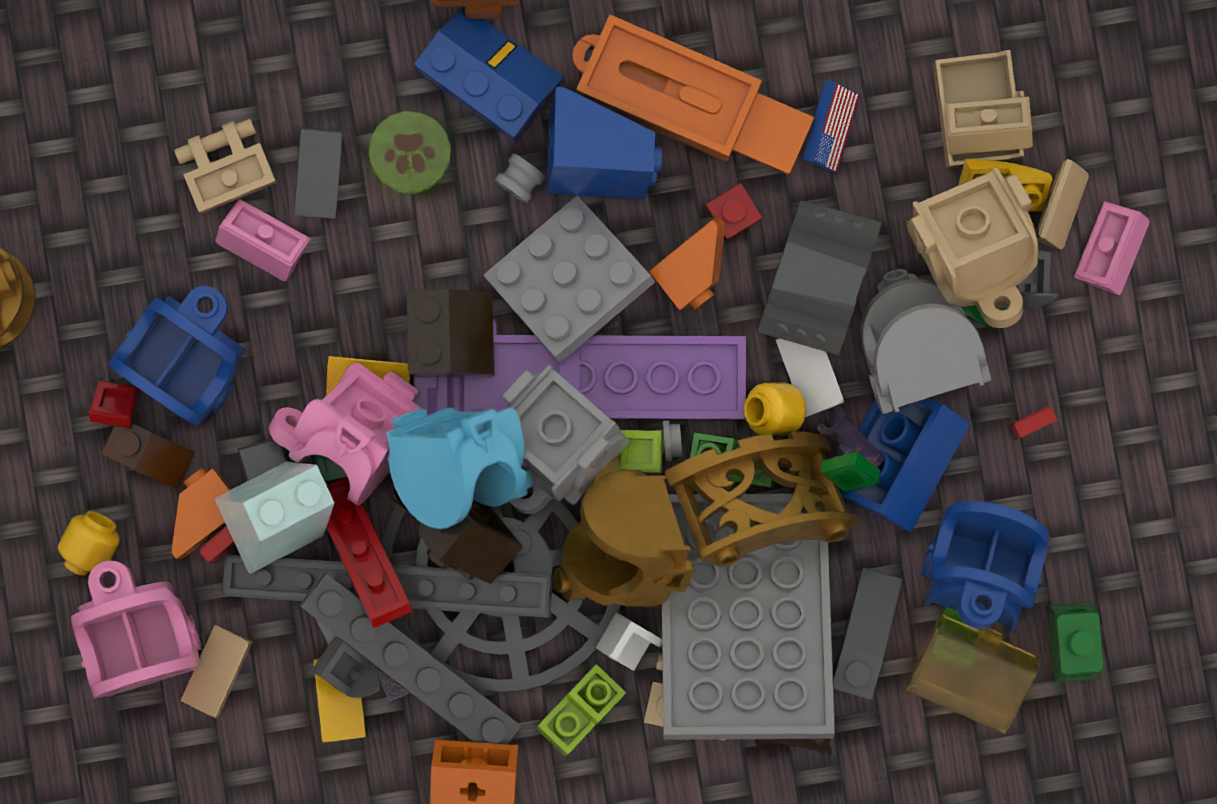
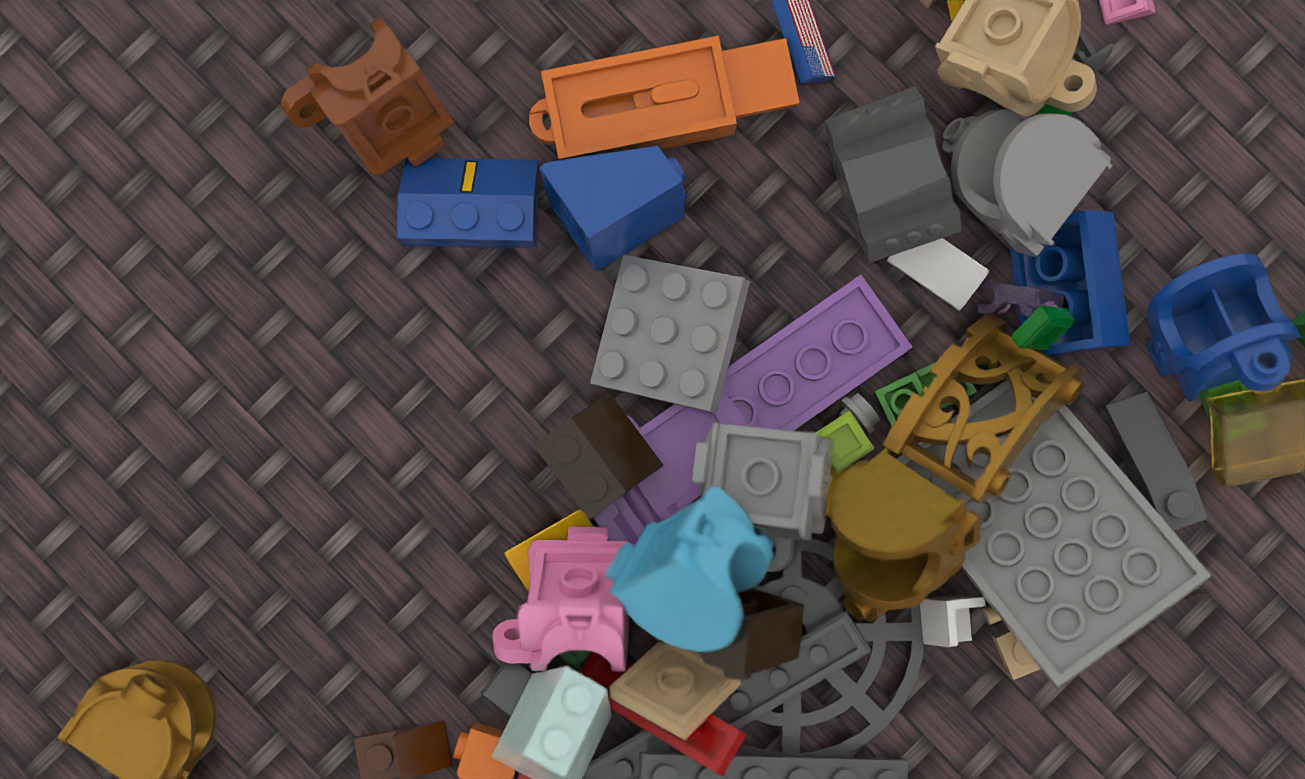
camera: 35 degrees left, 0 degrees up
red tile [89,381,140,428] -> none
blue animal [107,286,246,426] -> none
tan plate [174,118,277,214] -> none
bright pink slope [215,198,311,281] -> none
dark grey slope [294,127,342,219] -> none
clear neon green tile [368,111,451,194] -> none
light grey wheel [494,153,546,204] -> none
lime slope [536,664,626,757] -> none
orange slope [649,217,725,310] -> none
red plate [705,183,762,241] -> none
yellow head [744,382,806,436] -> none
red tile [1009,406,1057,440] -> none
none -> tan tile [610,642,741,740]

